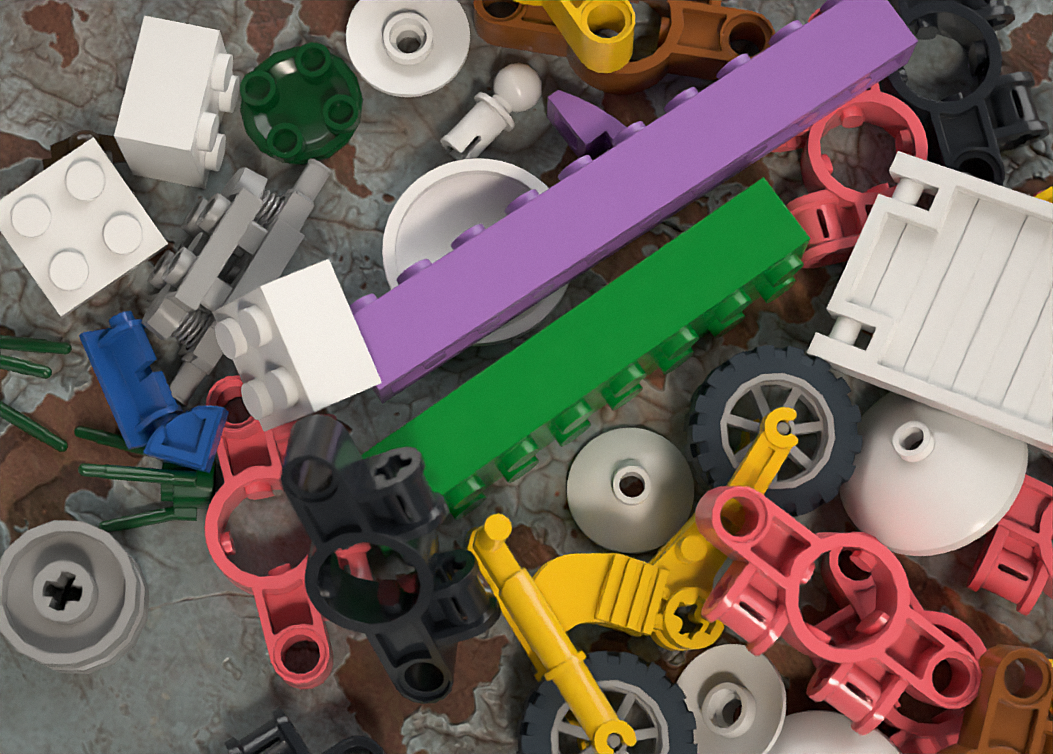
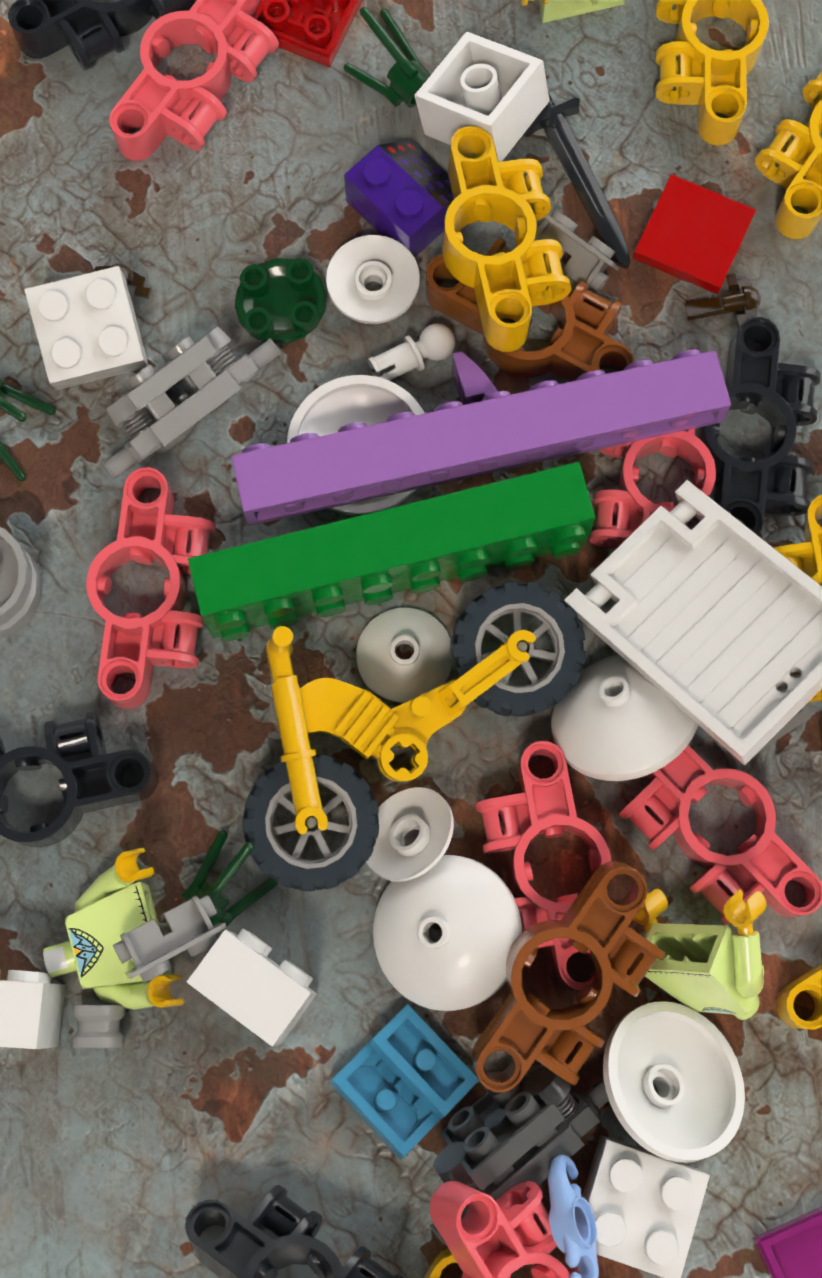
camera: 25 degrees right, 0 degrees up
dark green plant [74,426,216,533] -> none
blue hinge [79,311,183,450] -> none
white brick [114,16,240,189] -> none
blue tile [143,405,229,473] -> none
white brick [212,259,382,432] -> none
black piece [280,415,502,704] -> none
coral piece [695,486,982,736] -> none

